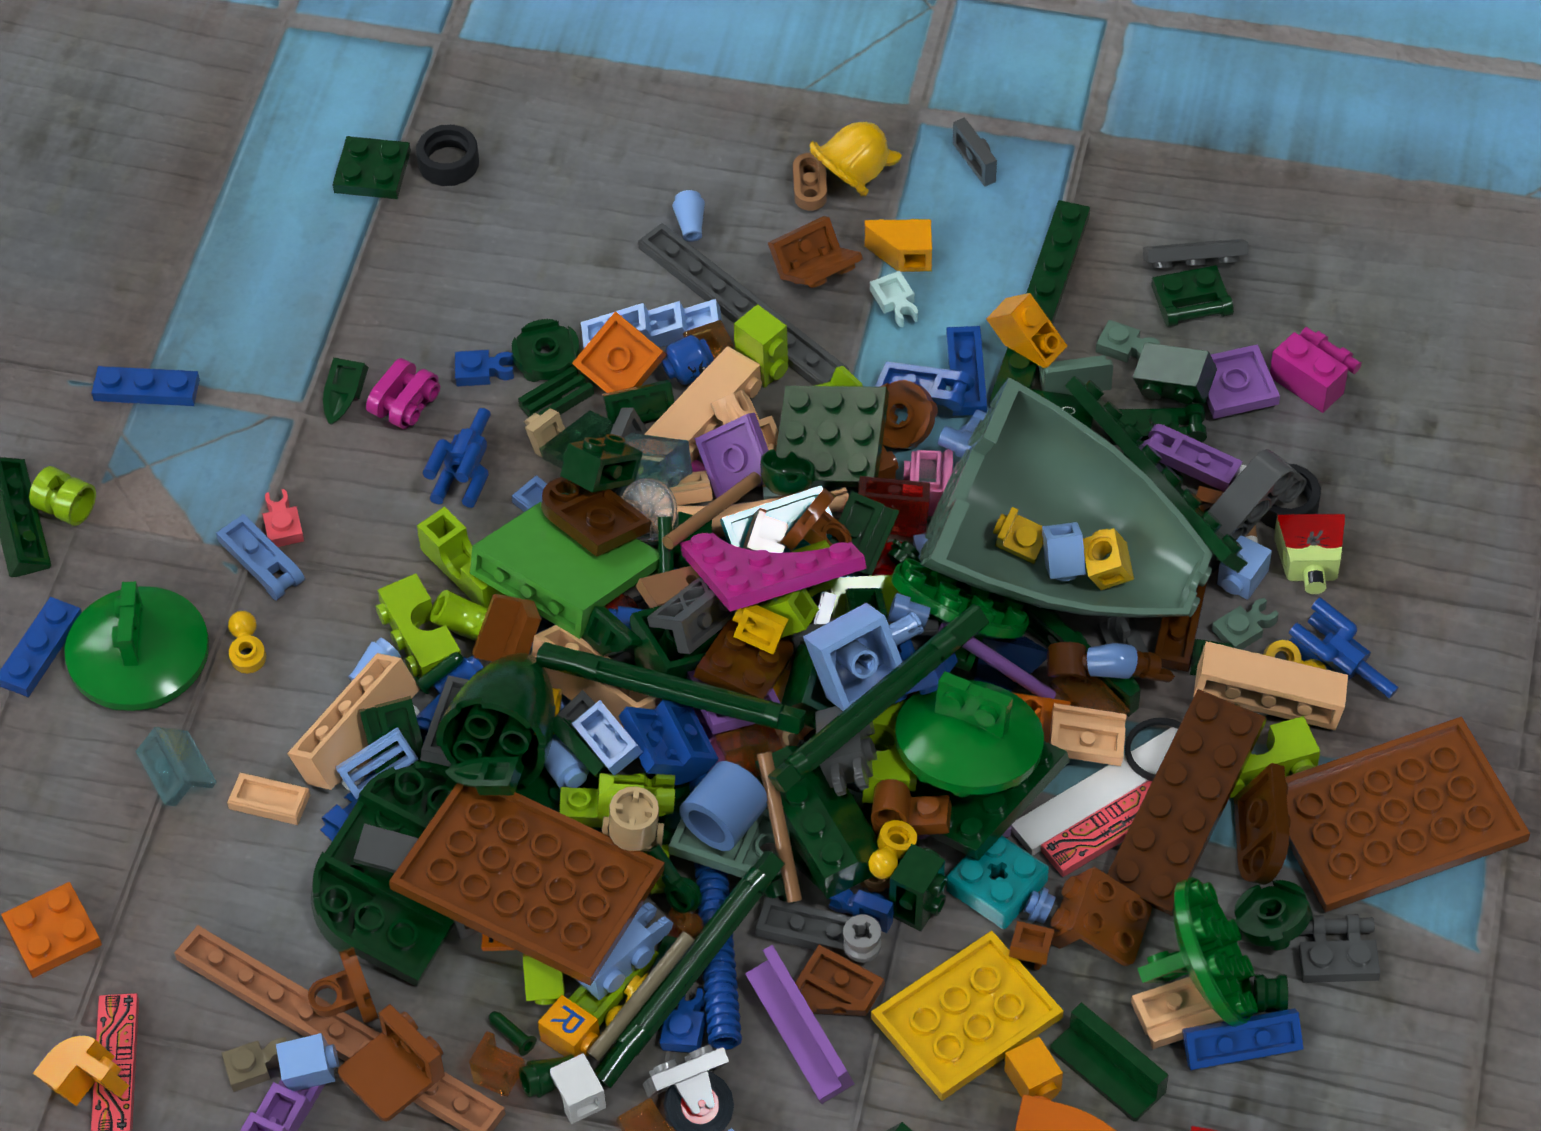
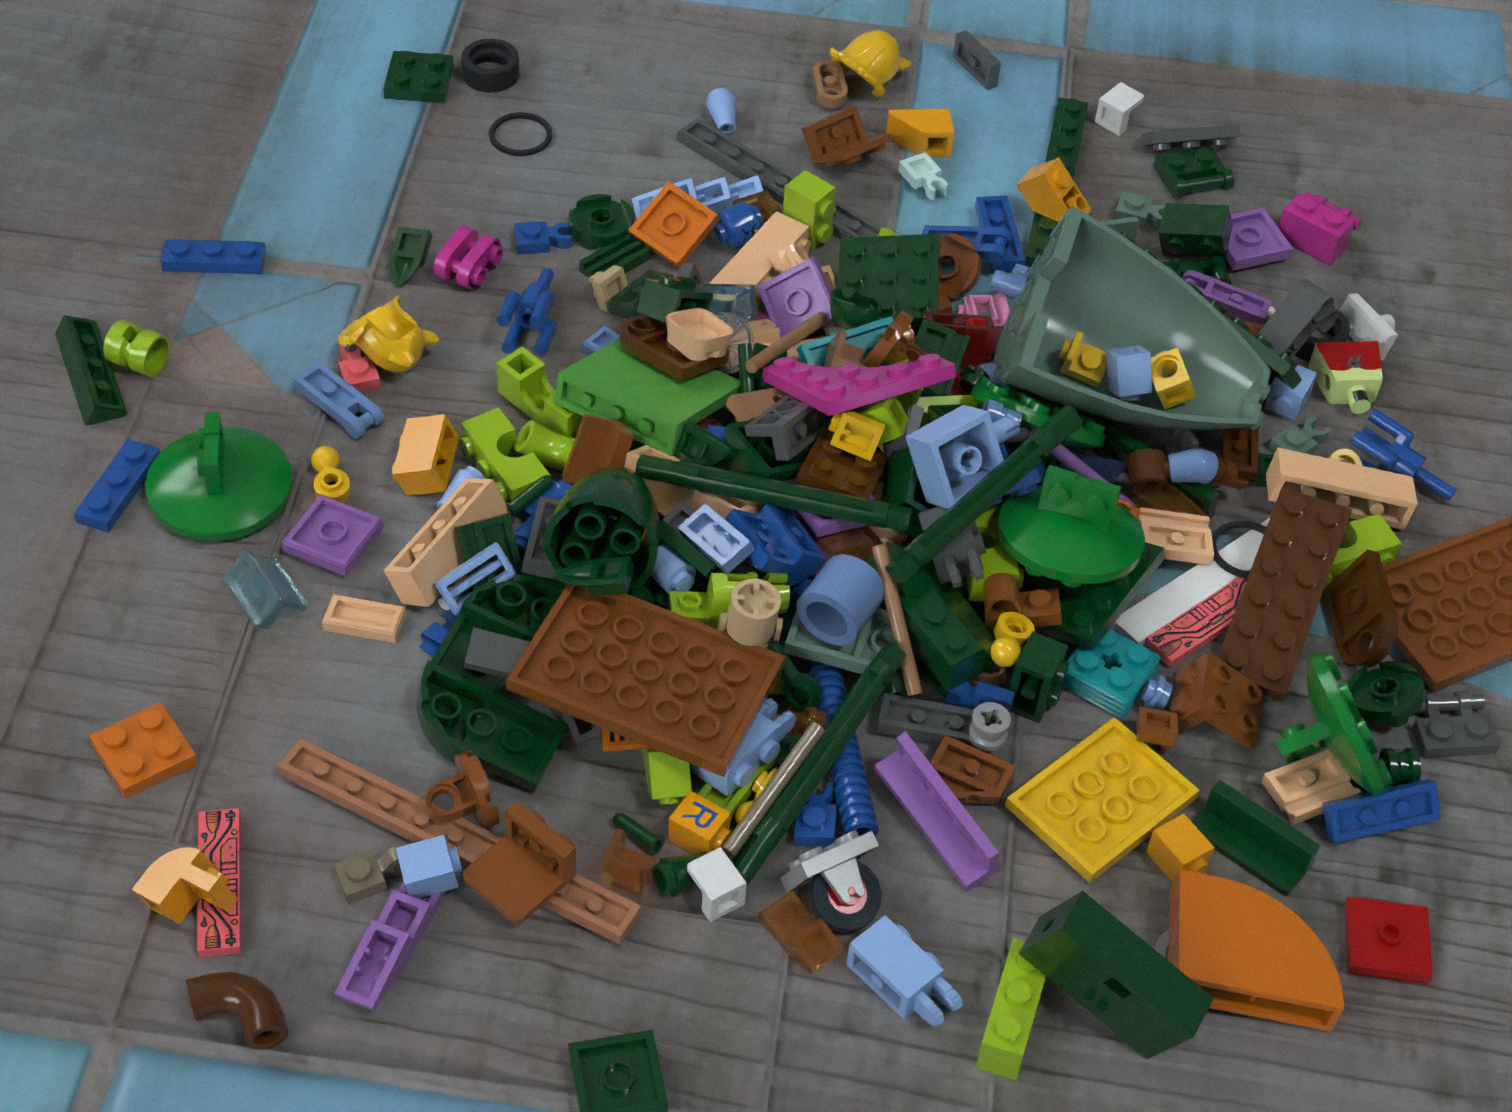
camera: 10 degrees left, 5 degrees down
dark green plate [602,380,674,429] -> none
none -> medium lavender plate [281,494,384,577]
none -> yellow hair [338,295,440,373]
none -> light orange brick [392,414,459,496]
none -> black piece [489,112,552,156]
none -> light nougat piece [666,308,734,361]
none -> white panel [1095,82,1144,136]
none -> white tile [1340,293,1398,361]

